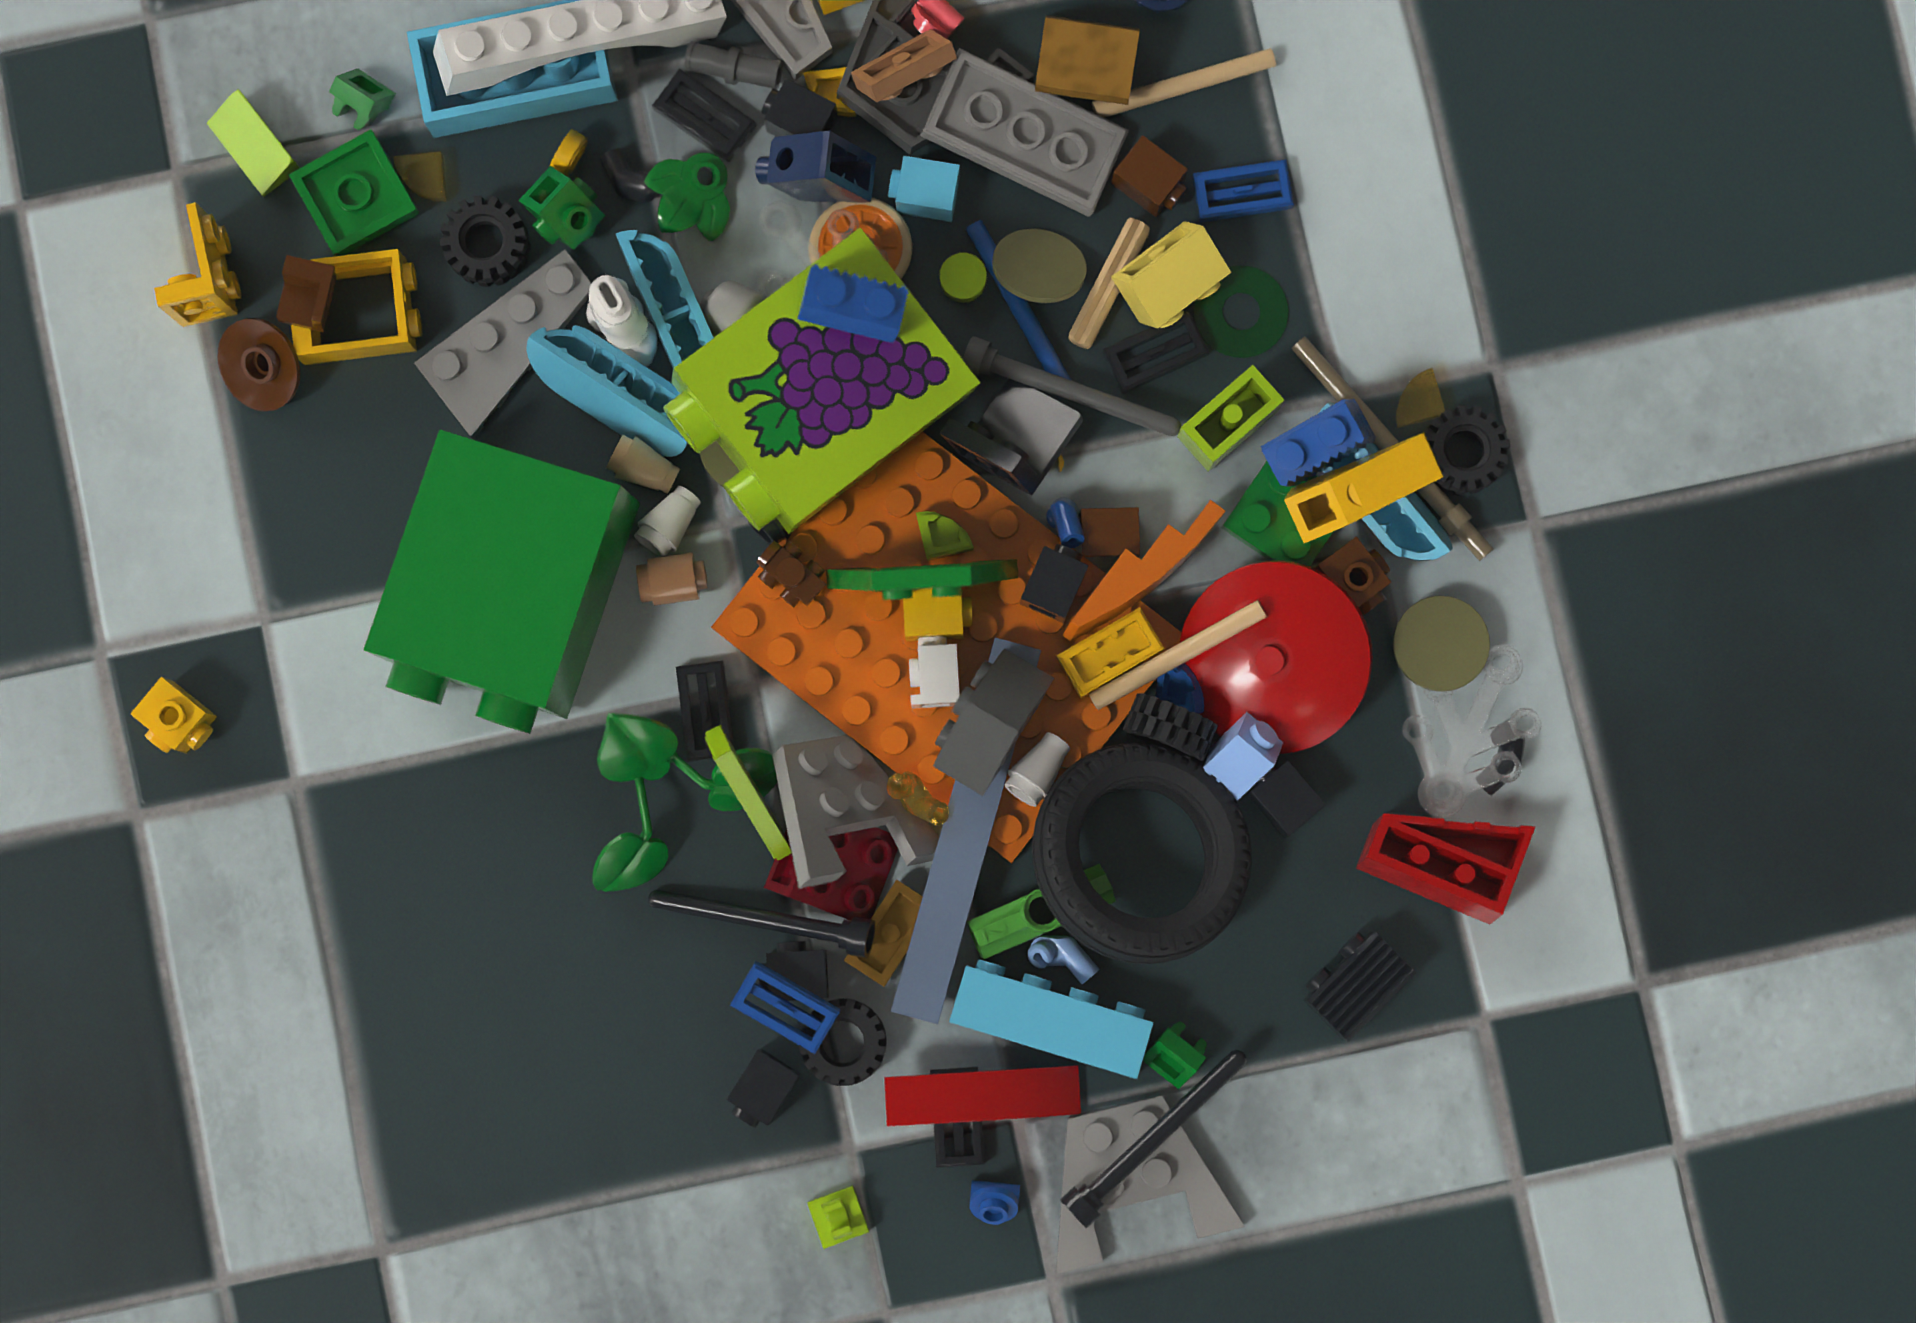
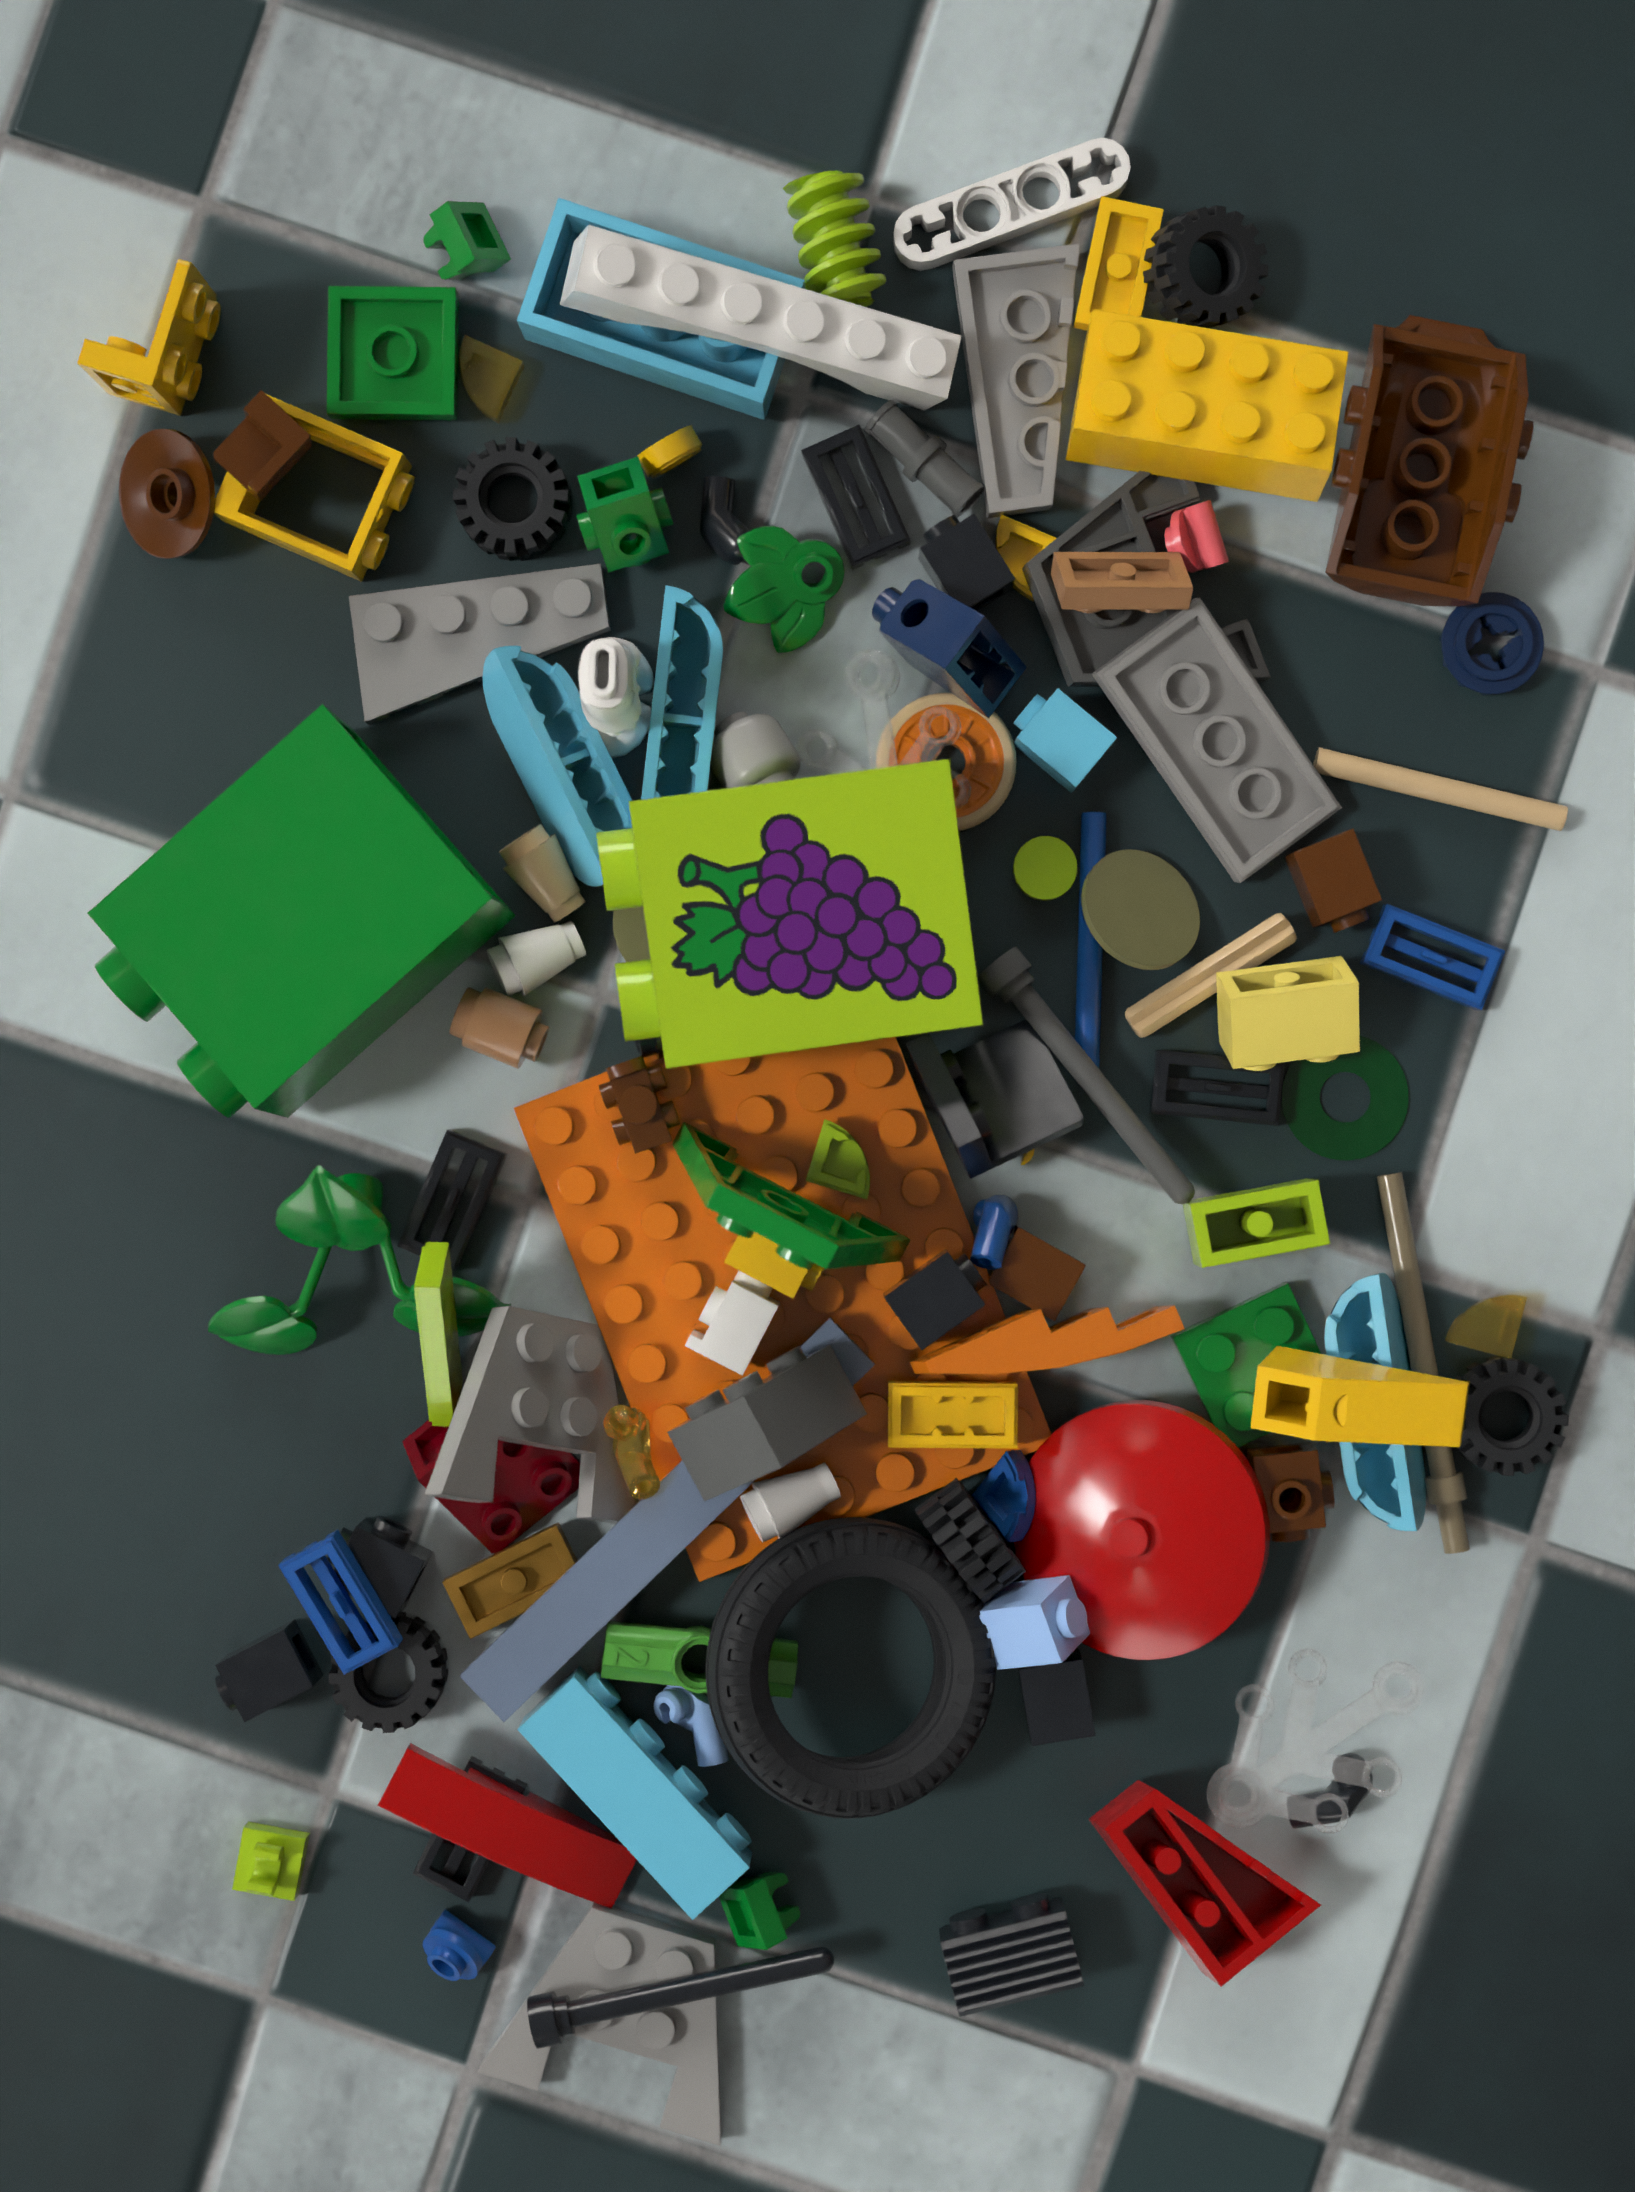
camera: 30 degrees right, 5 degrees up
lime slope [207,89,300,197] -> none
black piece [648,890,875,958] -> none
blue brick [797,264,908,343] -> none
pearl gold slope [1035,15,1140,105] -> none
tan bar [1089,600,1267,710] -> none
blue brick [1261,399,1376,487] -> none
olive piece [1393,596,1490,692] -> none

